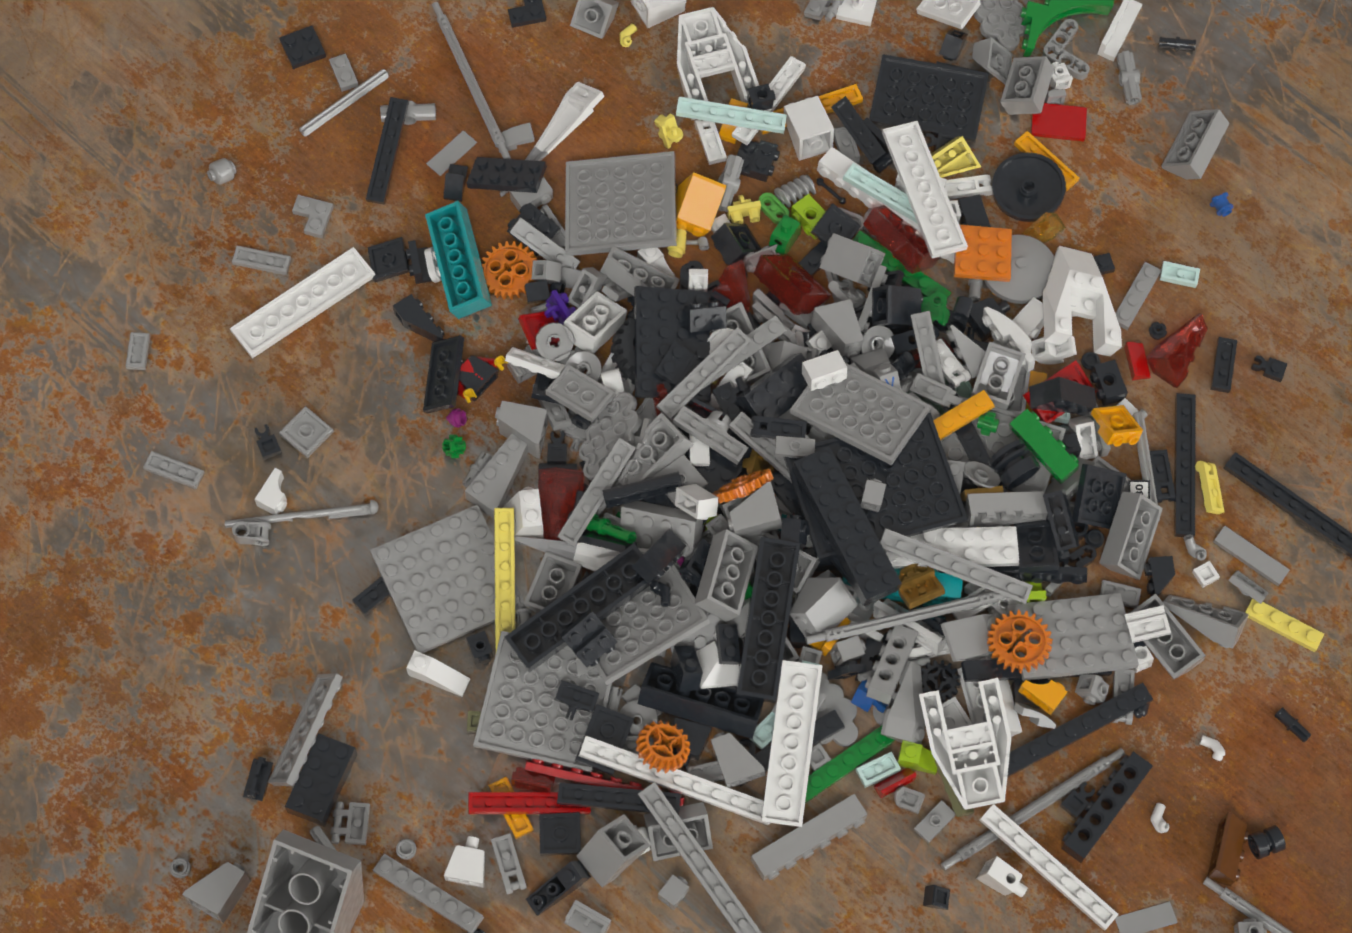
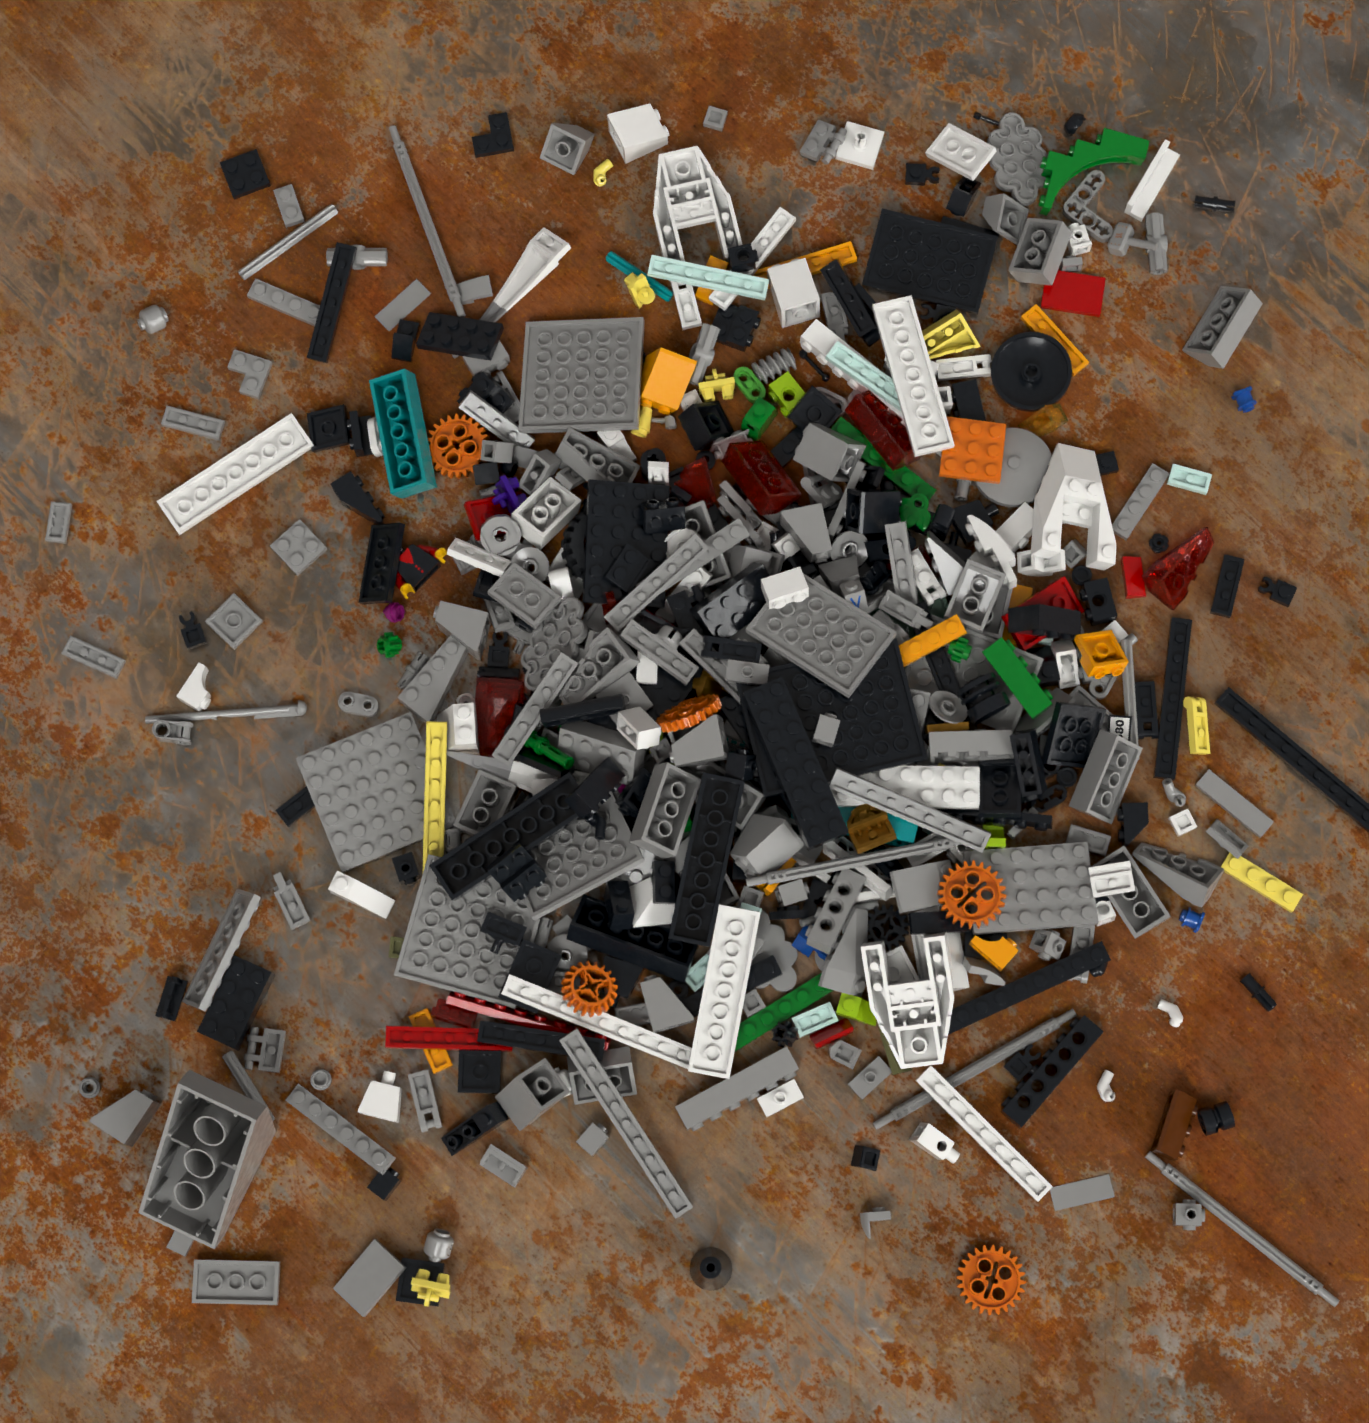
camera: 10 degrees right, 10 degrees up
none -> light grey plate [247,278,320,327]
none -> light grey plate [270,519,327,576]
none -> light grey hinge [273,872,311,930]
none -> light grey plate [338,692,379,717]
none -> teal axle [606,251,674,302]
none -> white plate [757,1079,804,1118]
none -> black gear [772,1021,798,1048]
none -> black plate [905,163,940,186]
none -> light grey slope [1063,539,1087,569]
none -> light grey plate [1088,674,1117,699]
none -> light grey piece [1107,222,1158,257]
none -> blue brick [1179,907,1205,933]

